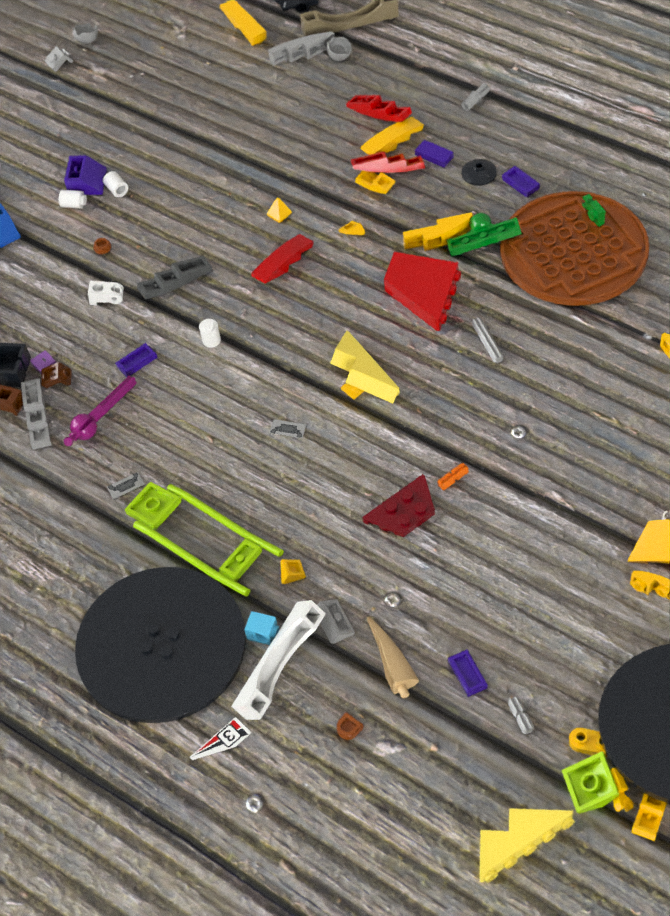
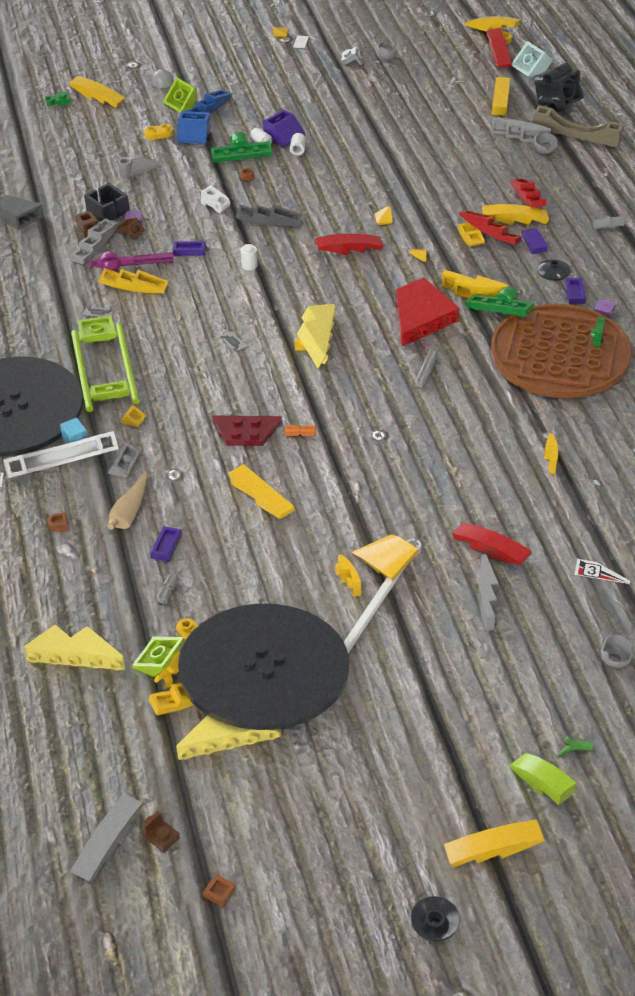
camera: 35 degrees right, 10 degrees down
none -> yellow slope [99,268,169,294]
none -> green plate [211,131,272,163]
none -> yellow slope [229,464,295,519]
none -> medium lavender tile [594,299,616,317]

